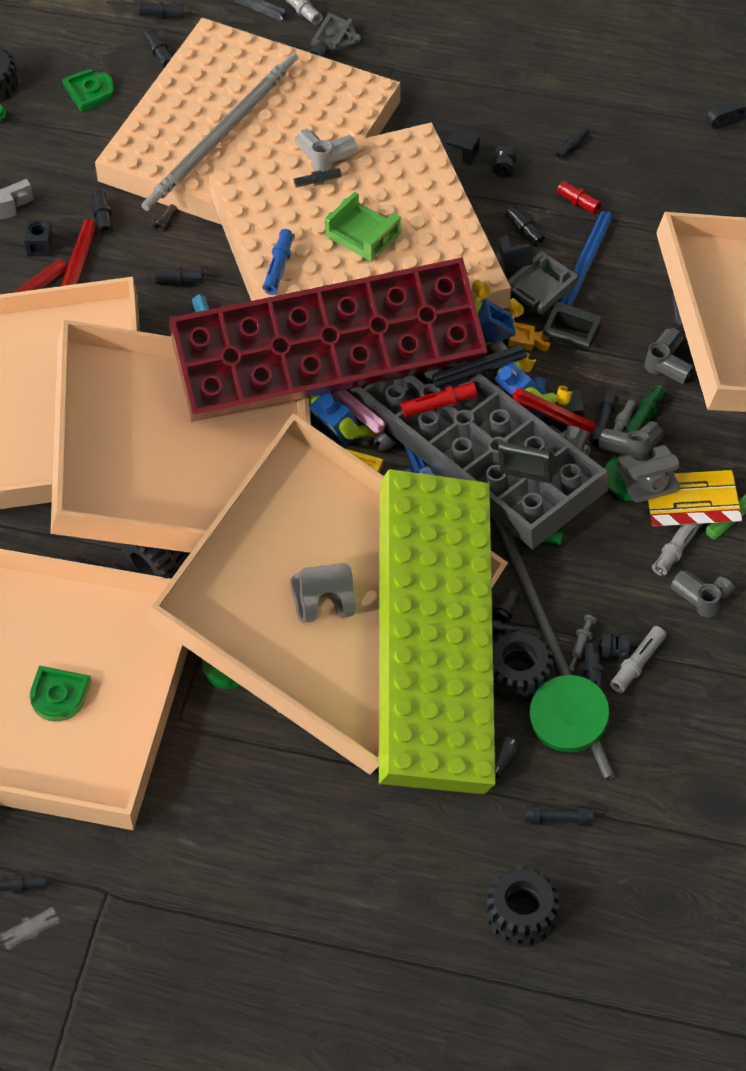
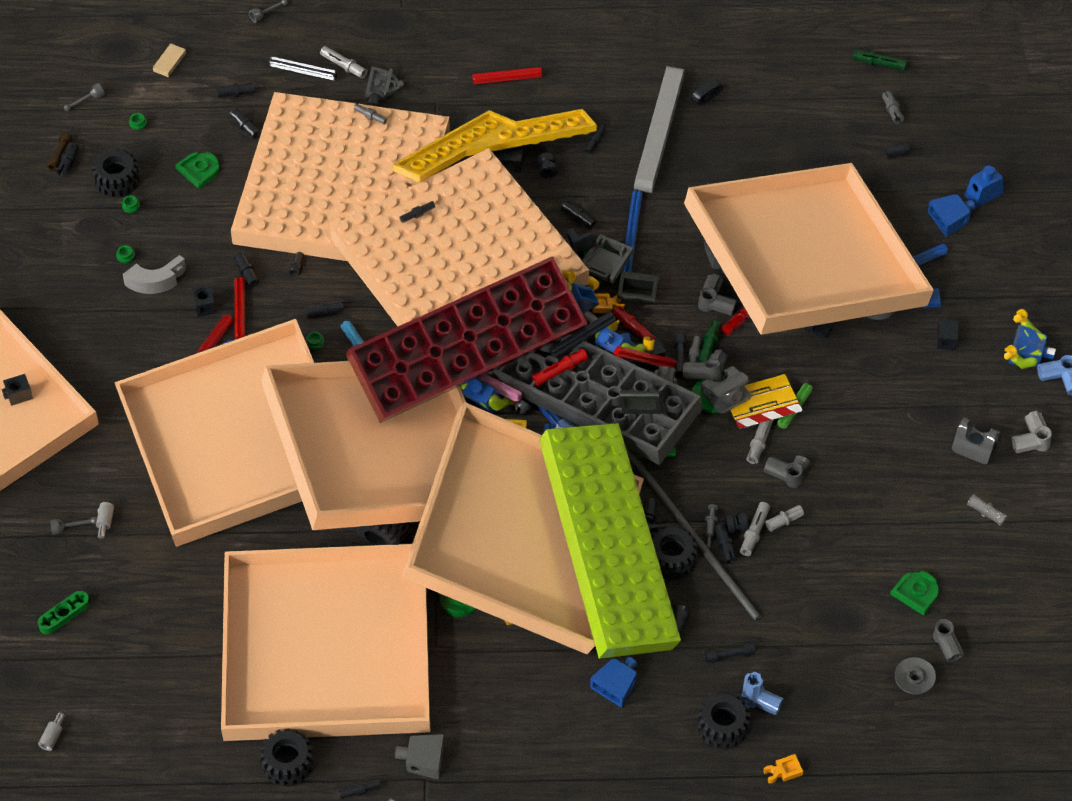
camera: 15 degrees left, 0 degrees up
green tile [30,666,91,722] -> none
light grey axle [141,52,298,211] -> none
blue pin [262,229,295,295] -> none
dark grey piece [290,563,356,623] -> none
light grey piece [295,128,358,172] -> none
bright green panel [325,192,401,262] -> none
green piece [530,675,609,752] -> none
red pin [557,181,602,215] -> none
none -> green plate [129,113,147,130]
none -> green plate [305,332,324,350]
none -> dark grey bar [354,104,387,125]
none -> yellow piece [392,109,597,182]
none -> dark grey torso [395,734,444,779]
none -> red axle [472,67,542,84]
none -> blue torso [590,657,637,708]
none -> red pin [612,306,656,341]
none -> light grey beam [634,66,685,193]
none -> red axle [722,307,750,336]
none -> medium blue piece [739,671,784,715]
none -> light orange plate [763,754,803,783]
none -> light grey axle [765,505,804,532]

